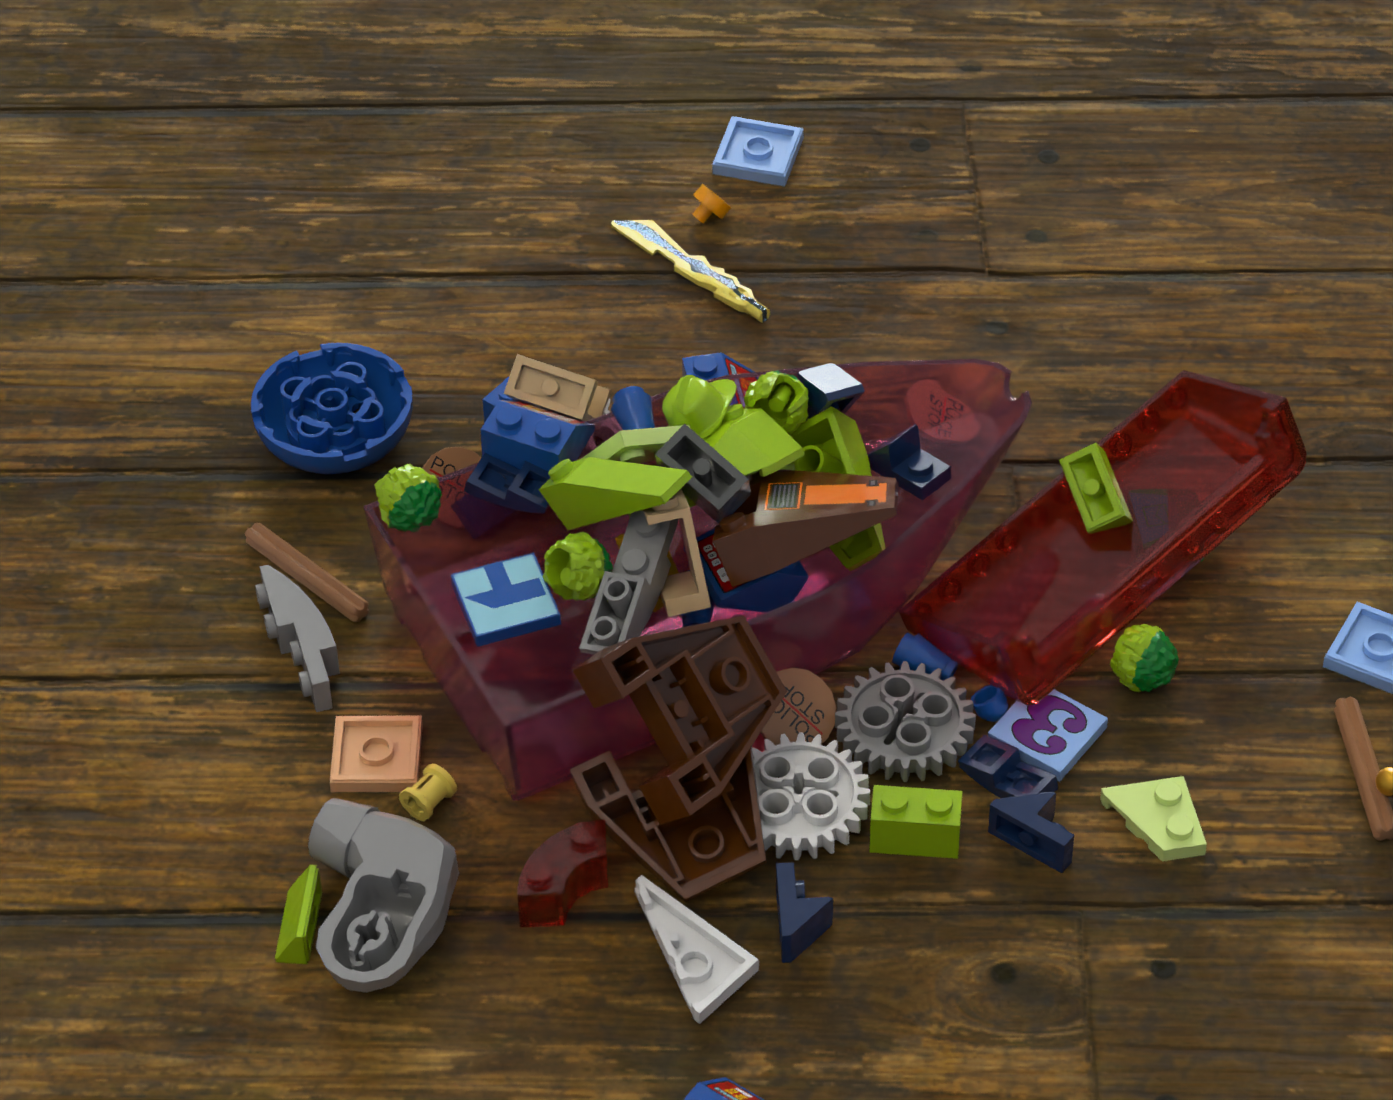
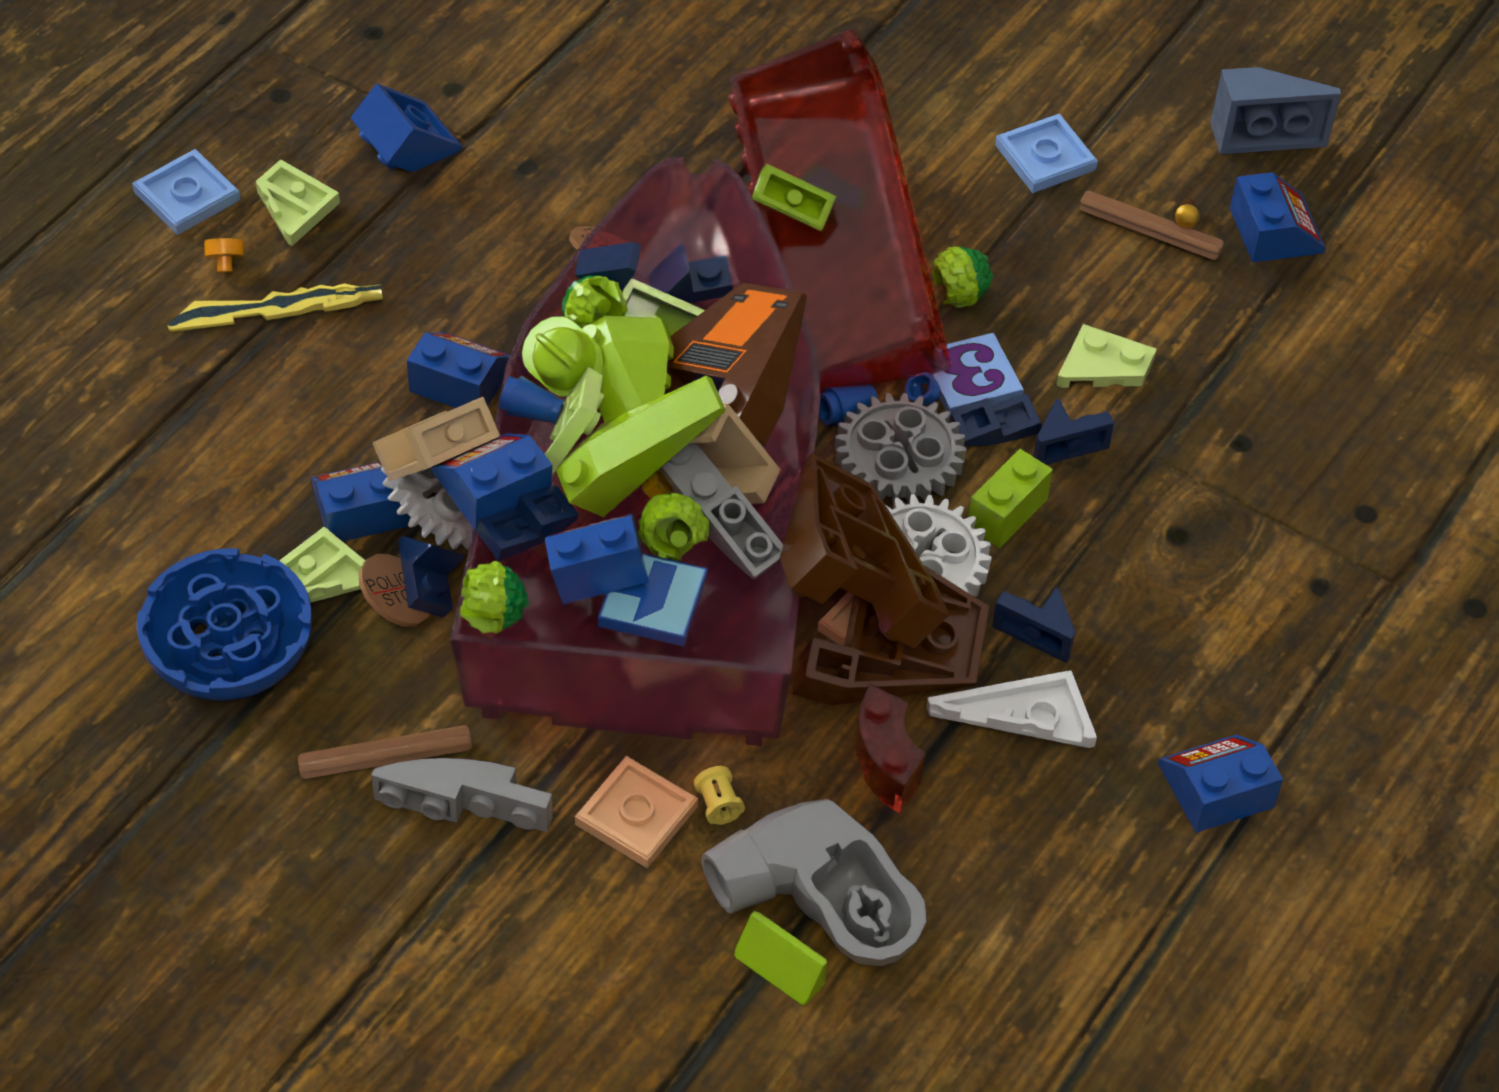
camera: 60 degrees left, 5 degrees up
dark grey brick [655,424,750,524] -> none
none -> yellowish green wing [256,159,340,246]
none -> yellowish green wing [279,527,365,603]
none -> blue slope [351,83,462,172]
none -> blue slope [545,513,649,605]

